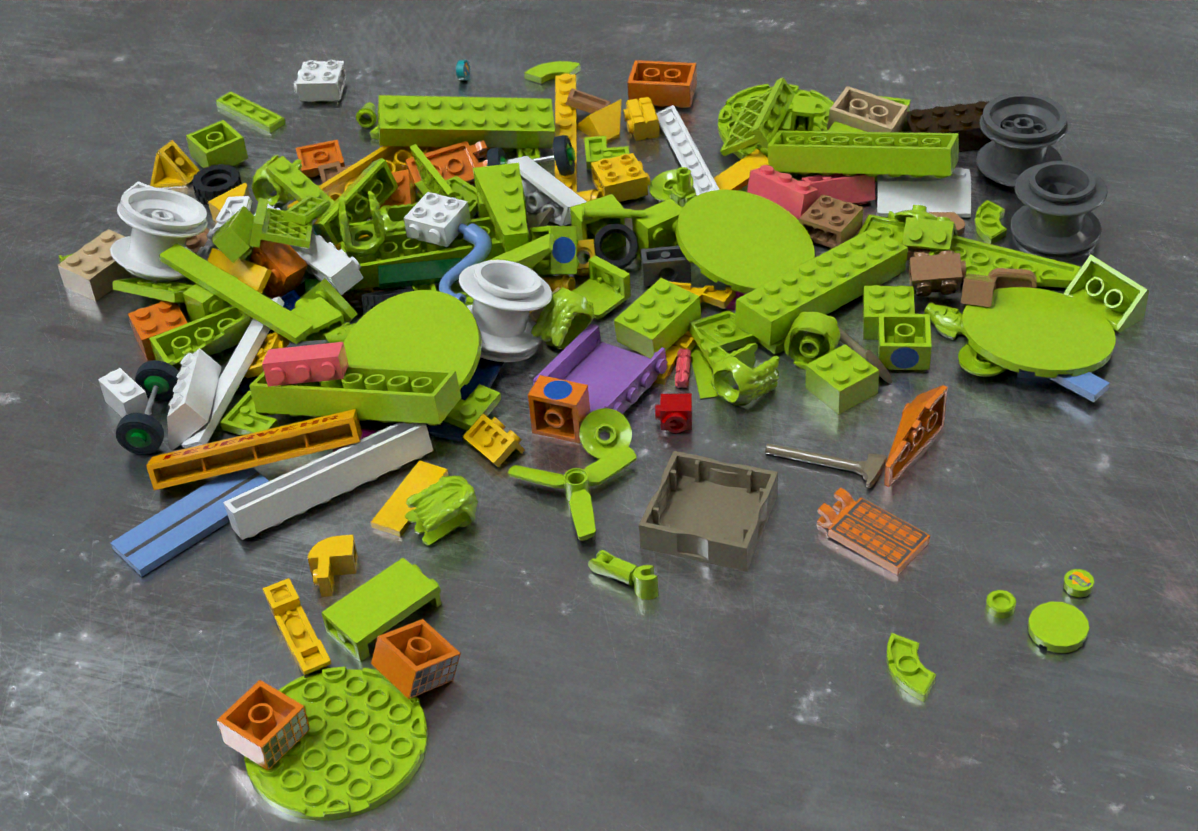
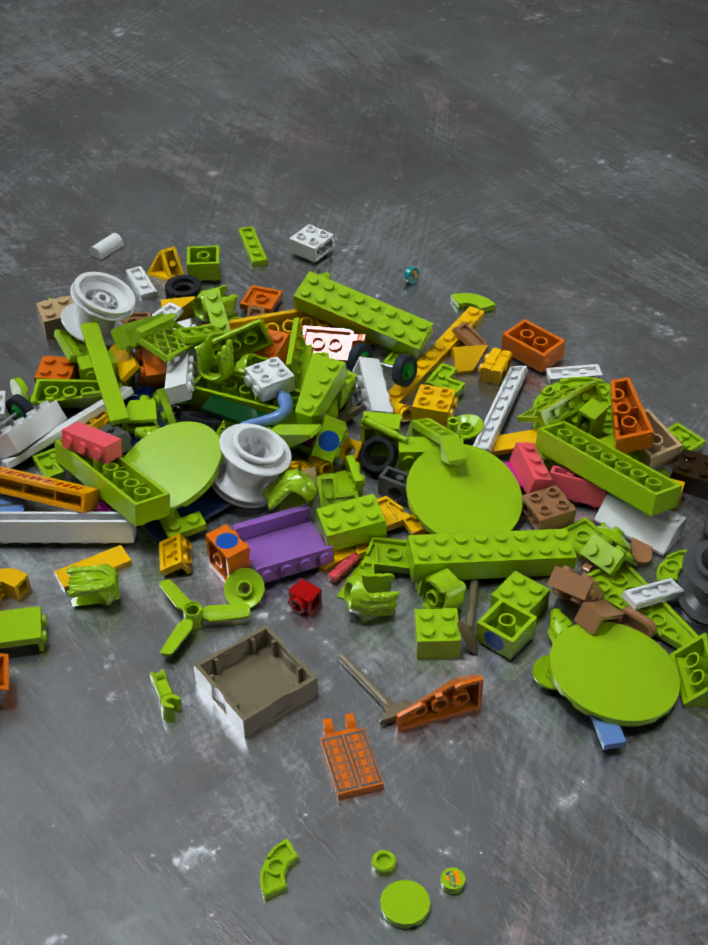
camera: 30 degrees right, 0 degrees up
none -> lime tile [10,377,33,406]
none -> white brick [89,233,123,260]
none -> lime plate [316,474,359,508]
none -> lime slope [406,418,467,466]
none -> white plate [546,364,602,385]
none -> orange wedge [610,377,654,453]
none -> white tile [622,578,684,610]

